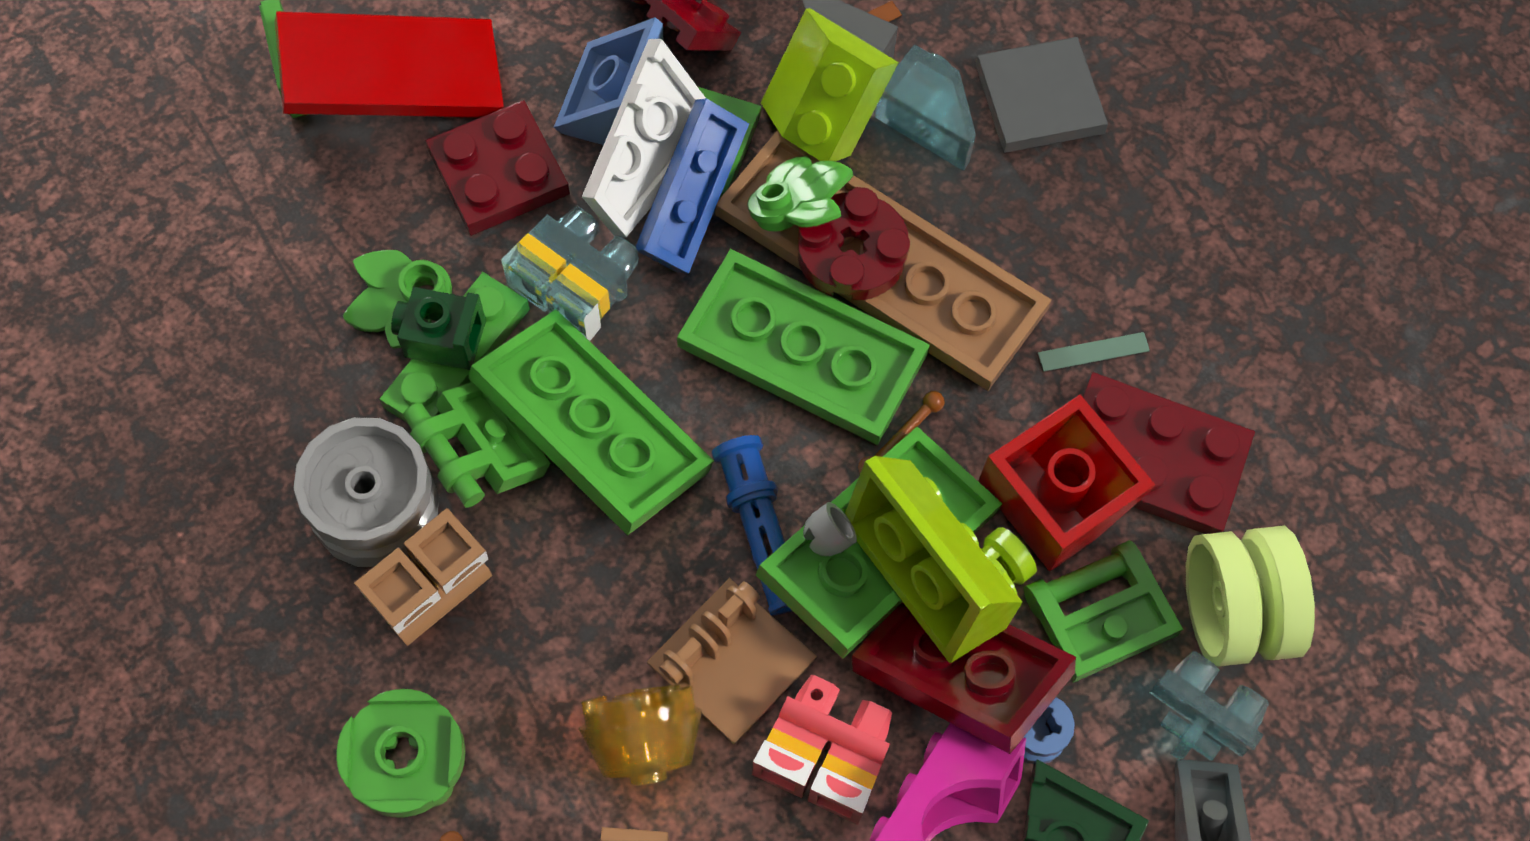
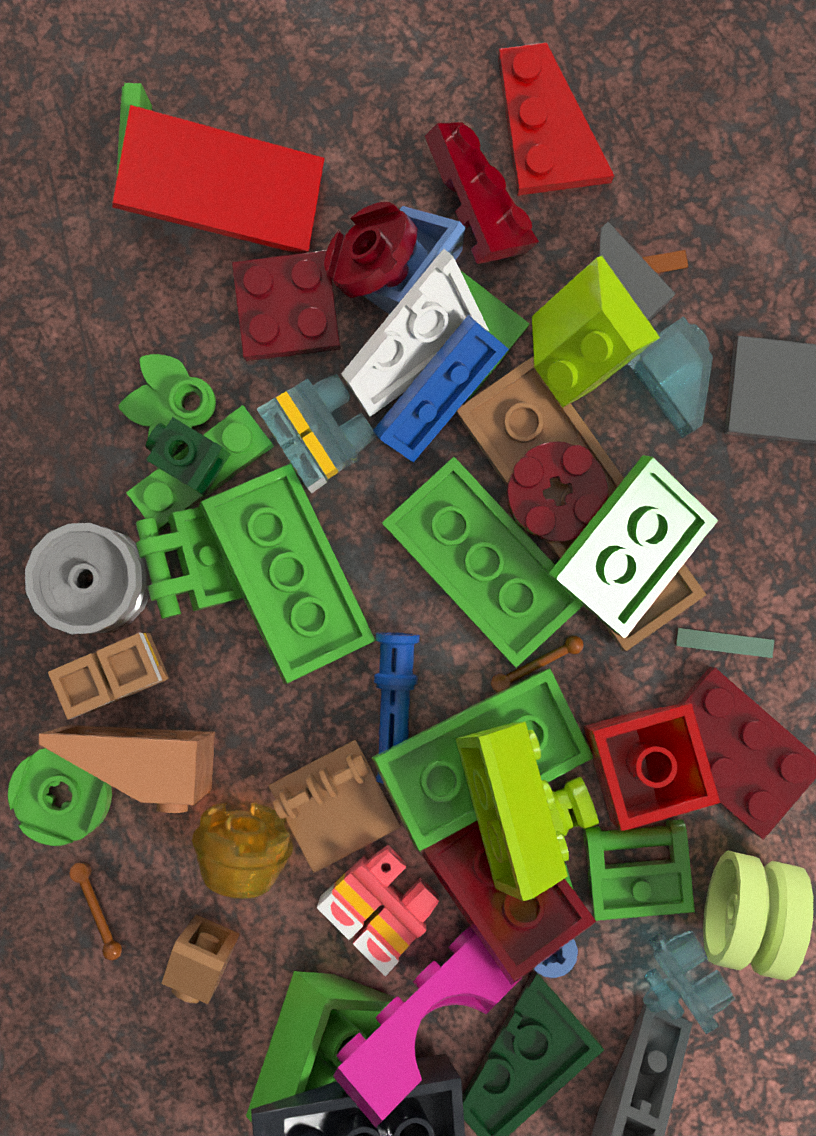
camera: 25 degrees right, 20 degrees up
bright green plate [747,156,853,231] -> none
light grey hinge [803,502,857,556] -> none
none -> nougat slope [39,725,215,813]
none -> dark red plate [324,202,418,298]
none -> plate [548,455,718,638]

